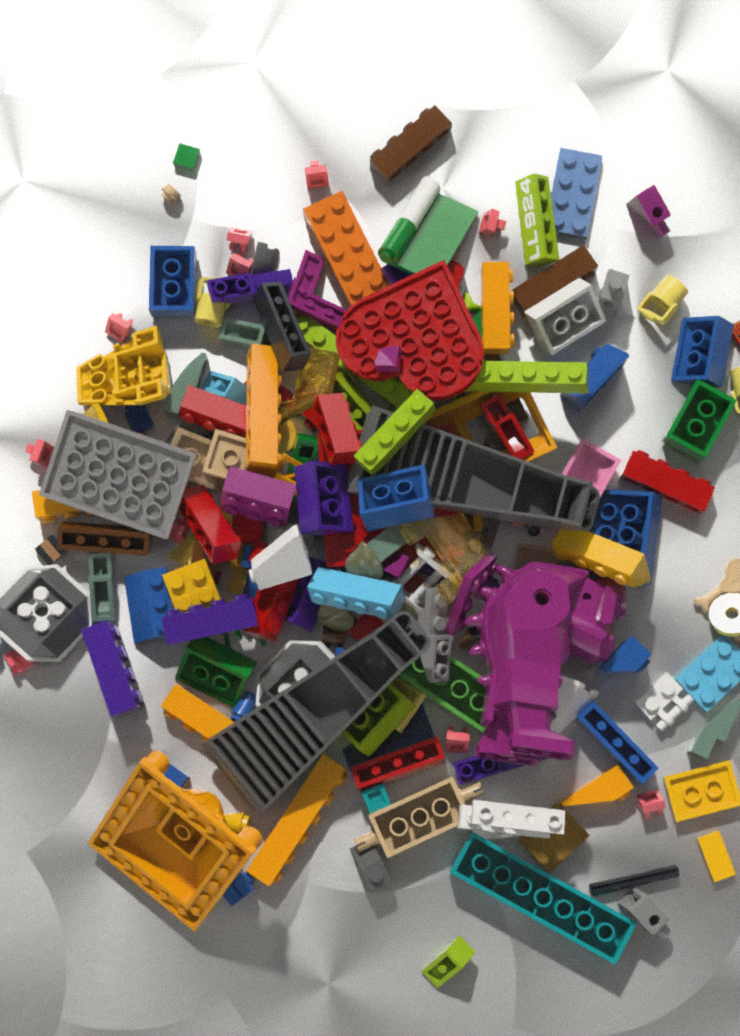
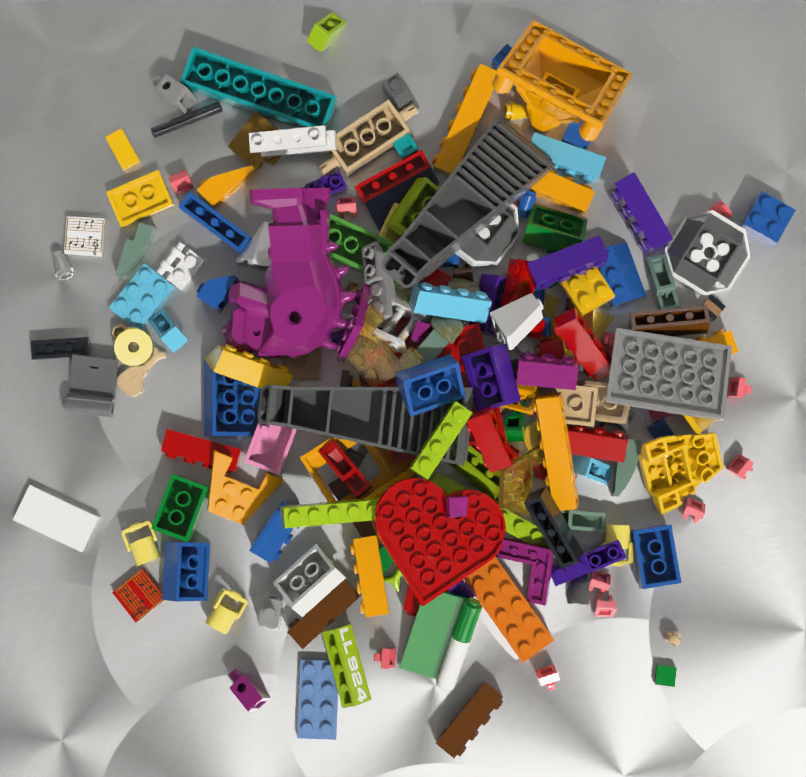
camera: 175 degrees right, 5 degrees up
none -> medium azure slope [148,309,188,353]
none -> light orange wing [207,450,284,525]
none -> medium azure brick [531,132,606,183]
none -> coral tile [726,454,753,479]

